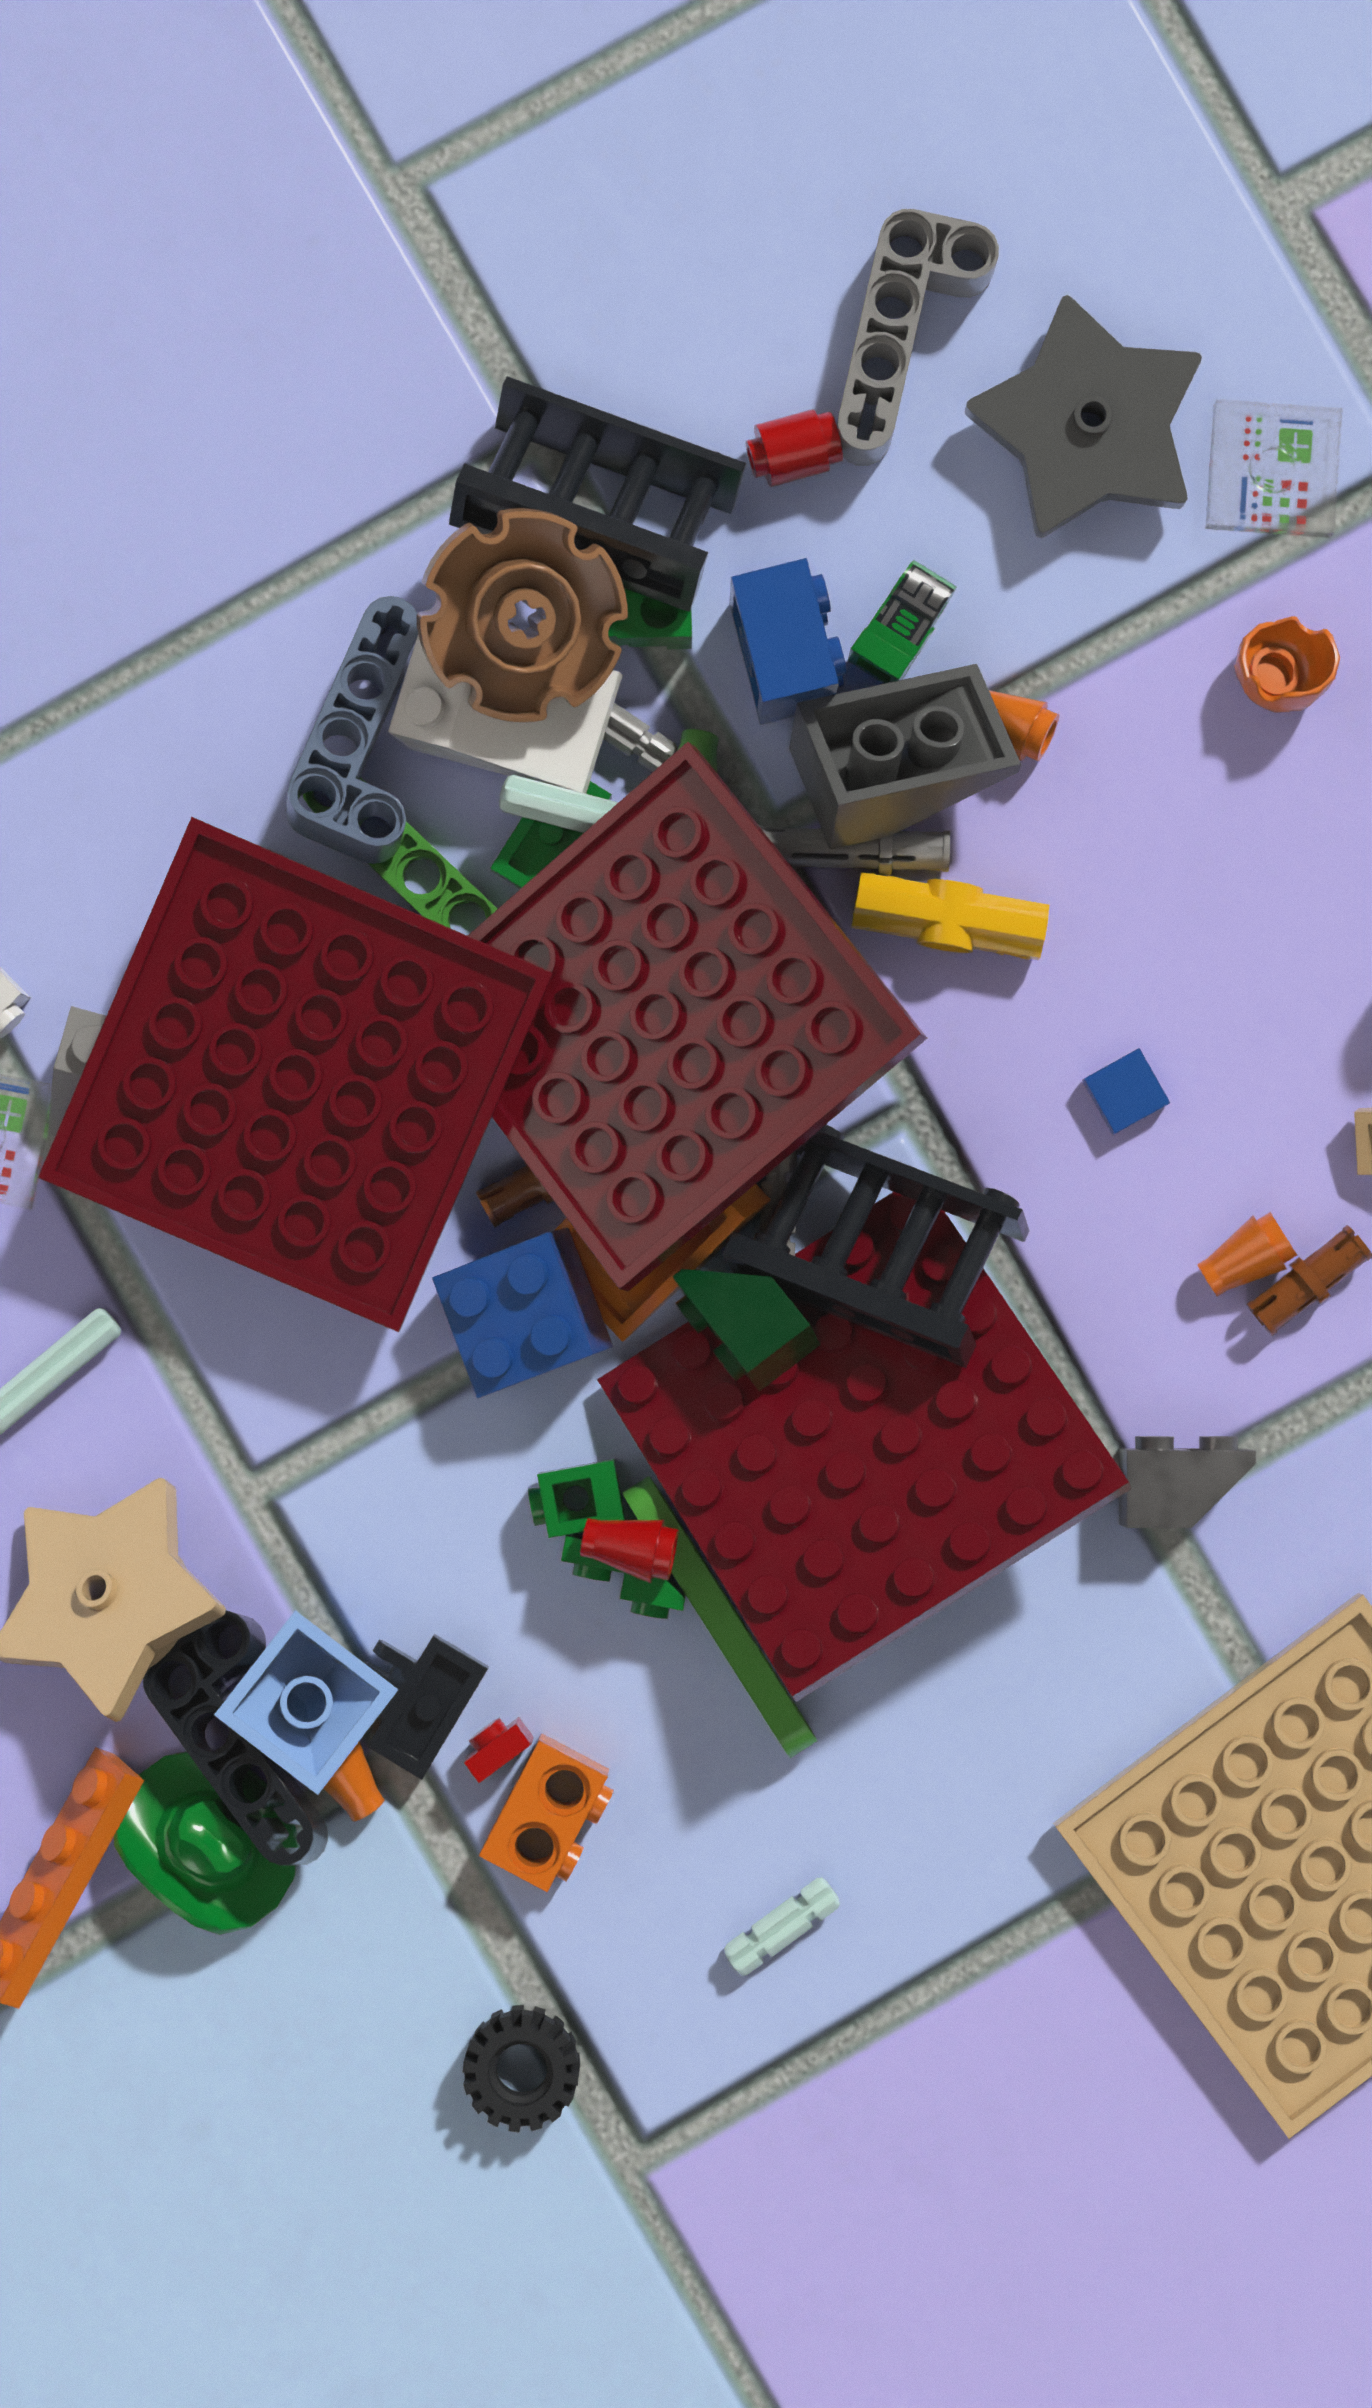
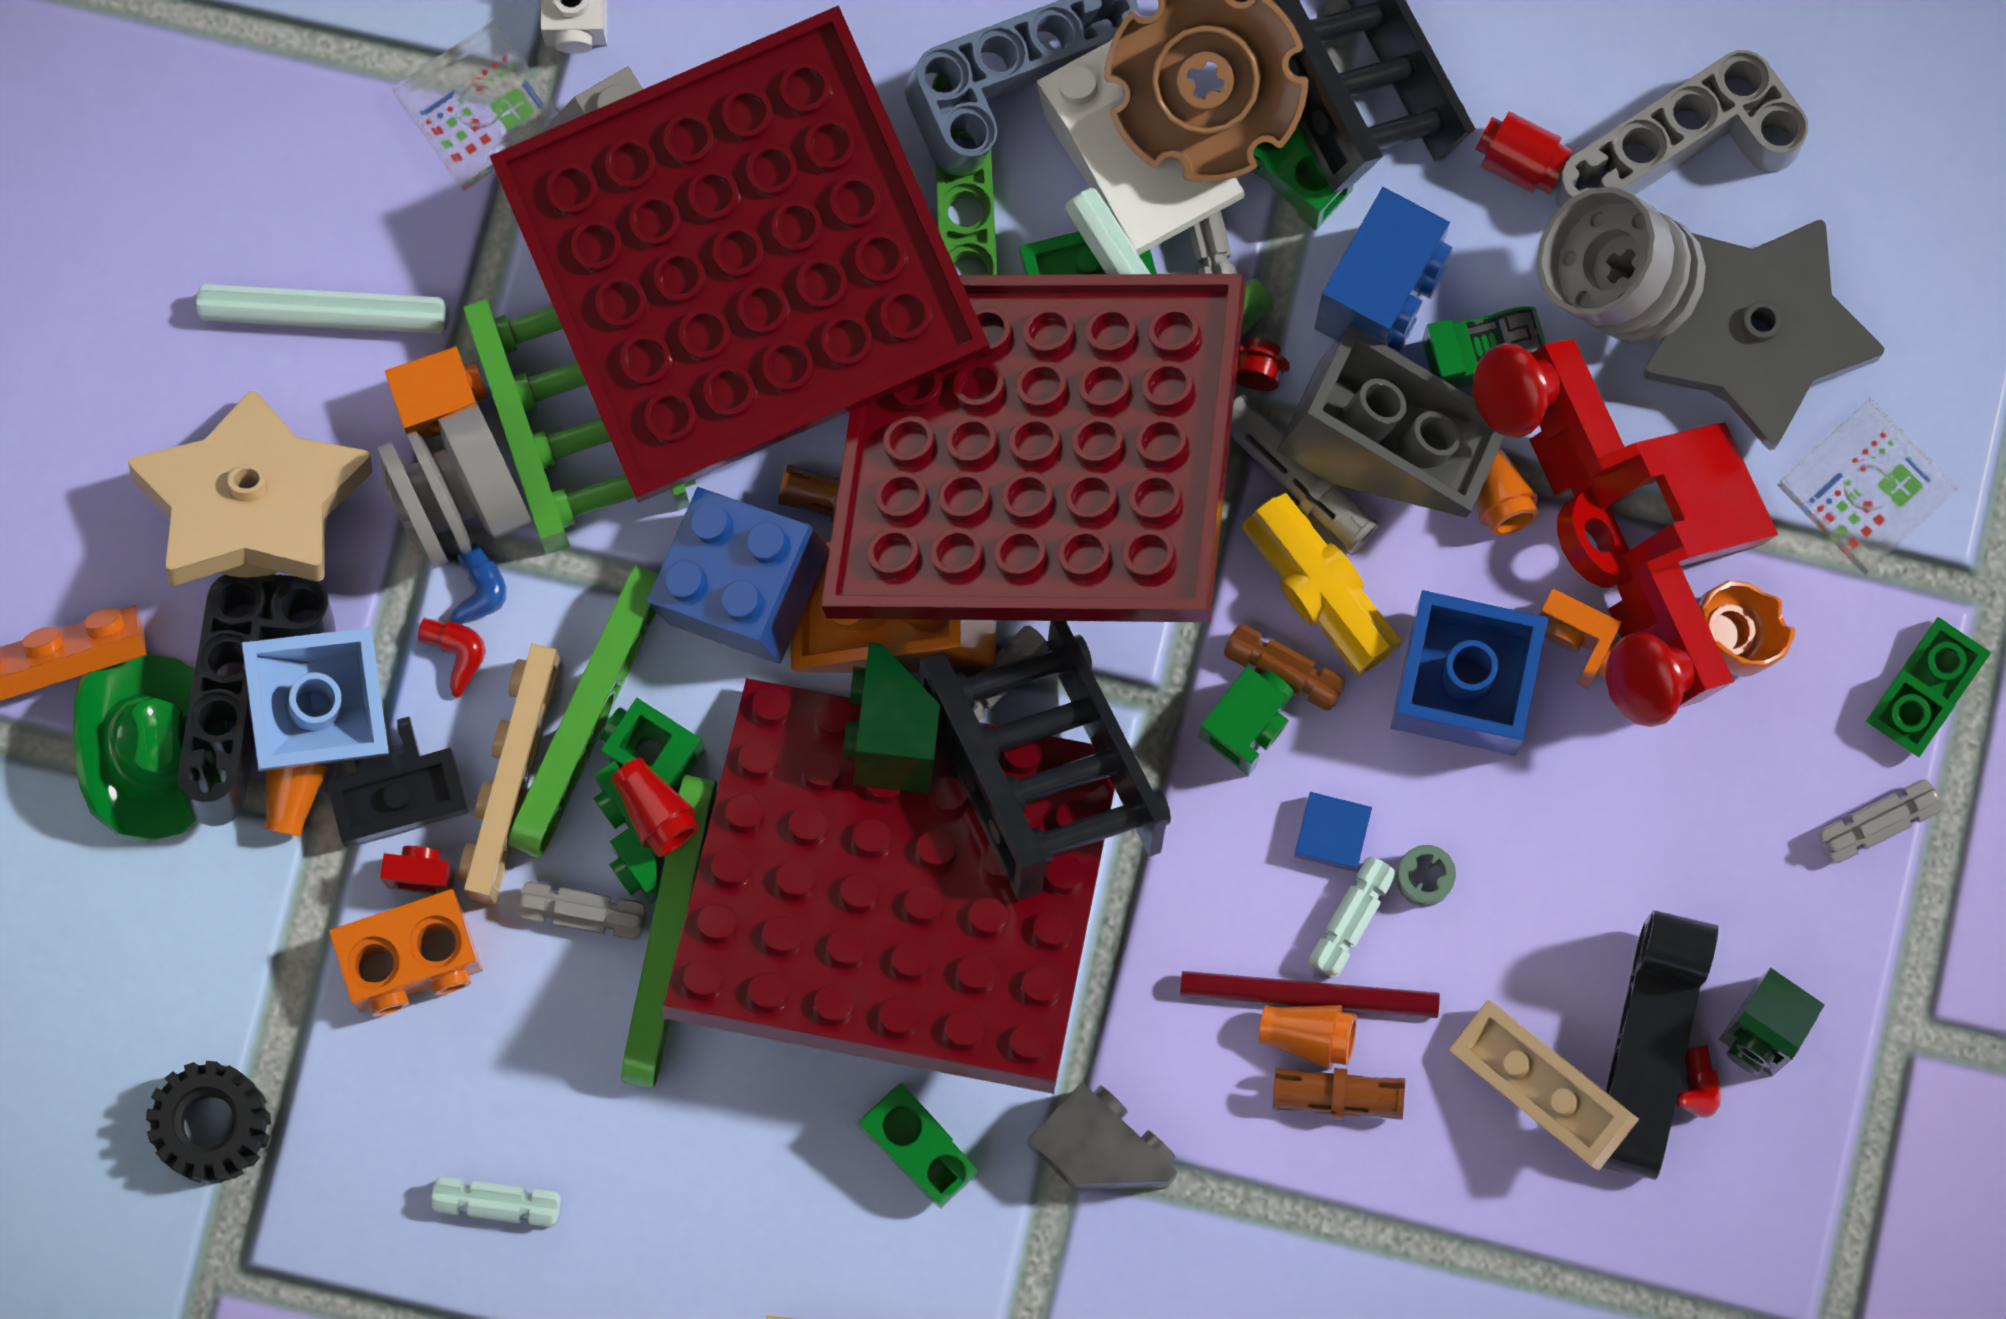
camera: 45 degrees right, 10 degrees down
none -> light grey wheel [377,402,532,569]
none -> orange brick [384,346,488,440]
none -> red animal [418,618,486,698]
none -> blue animal [448,543,507,624]
none -> tan plate [458,643,562,906]
none -> bright green fence [463,299,696,555]
none -> bright green beam [508,564,659,859]
none -> light grey axle [518,881,646,940]
none -> green leg [854,1083,979,1209]
none -> dark red bar [1180,971,1440,1018]
none -> green brick [1198,666,1294,776]
none -> dark orange axle [1224,624,1346,710]
none -> red plate [1236,338,1290,391]
none -> light aqua axle [1309,857,1396,978]
none -> blue brick [1390,590,1548,756]
none -> sand green bush [1396,845,1456,907]
none -> red piece [1472,338,1779,727]
none -> light grey wheel [1536,187,1706,344]
none -> orange bracket [1539,588,1622,689]

